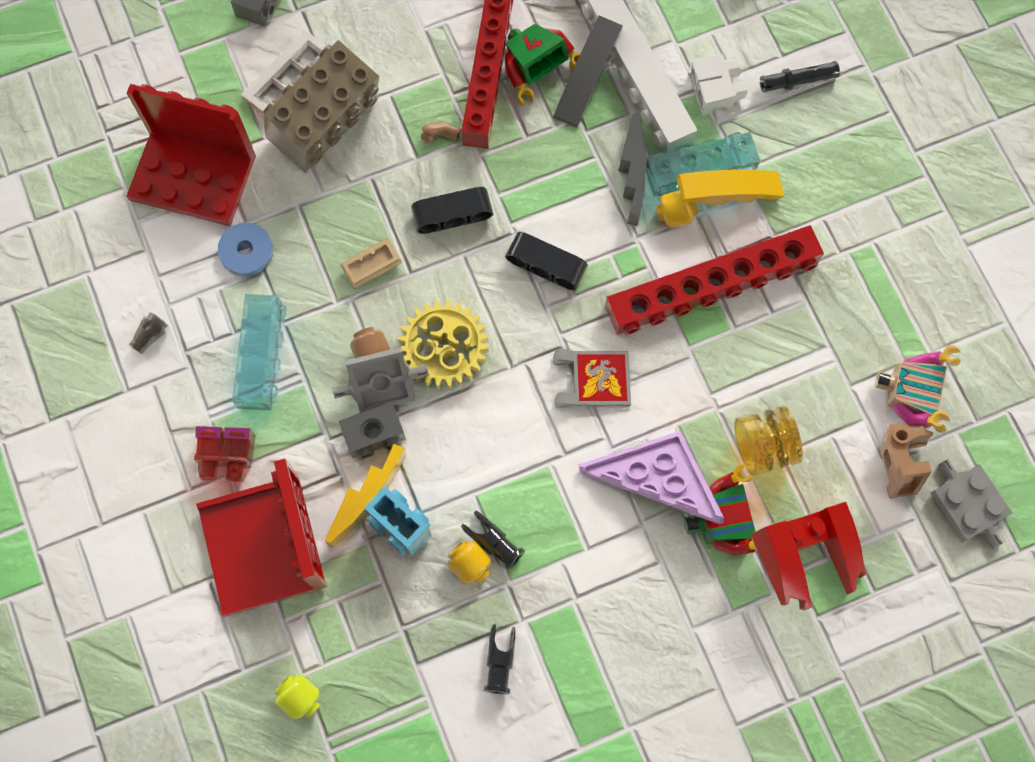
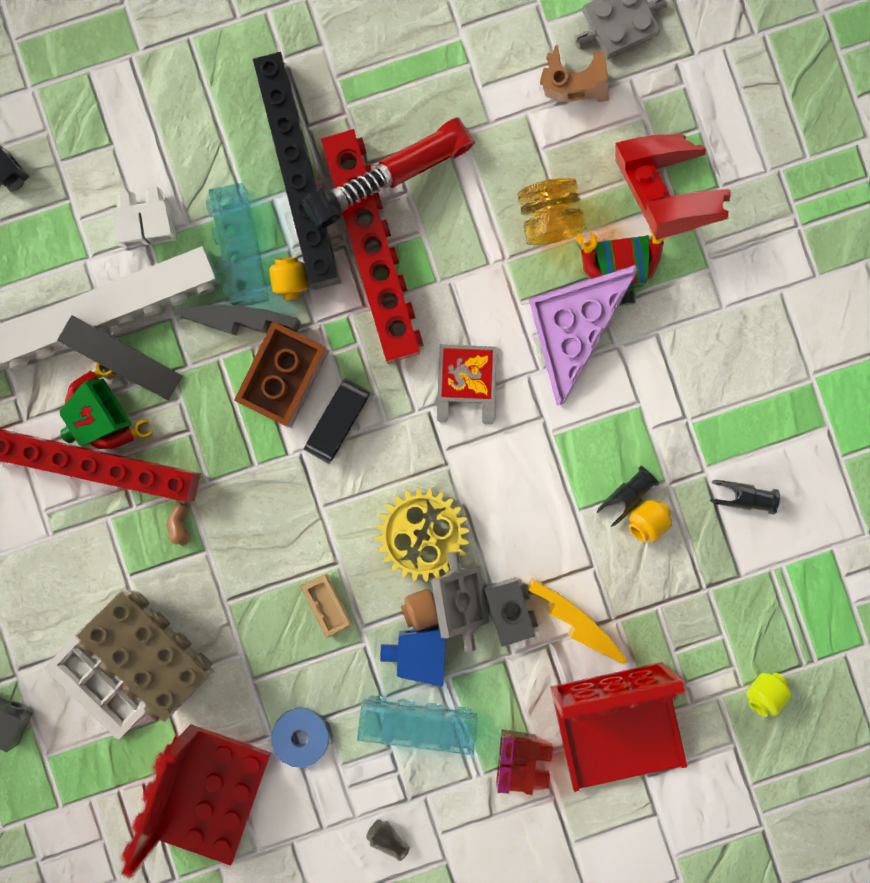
camera: 85 degrees left, 15 degrees up
medium azure brick [364,487,432,557] -> none
black beam [411,187,494,234] -> none
yellow slope [676,170,784,205] -> none
black pin [759,61,840,93] -> none
torso [874,345,961,433] -> none
none -> dark orange brick [234,321,329,428]
none -> black brick [253,52,341,290]
none -> piece [301,117,475,230]
none -> blue torso [380,626,445,686]

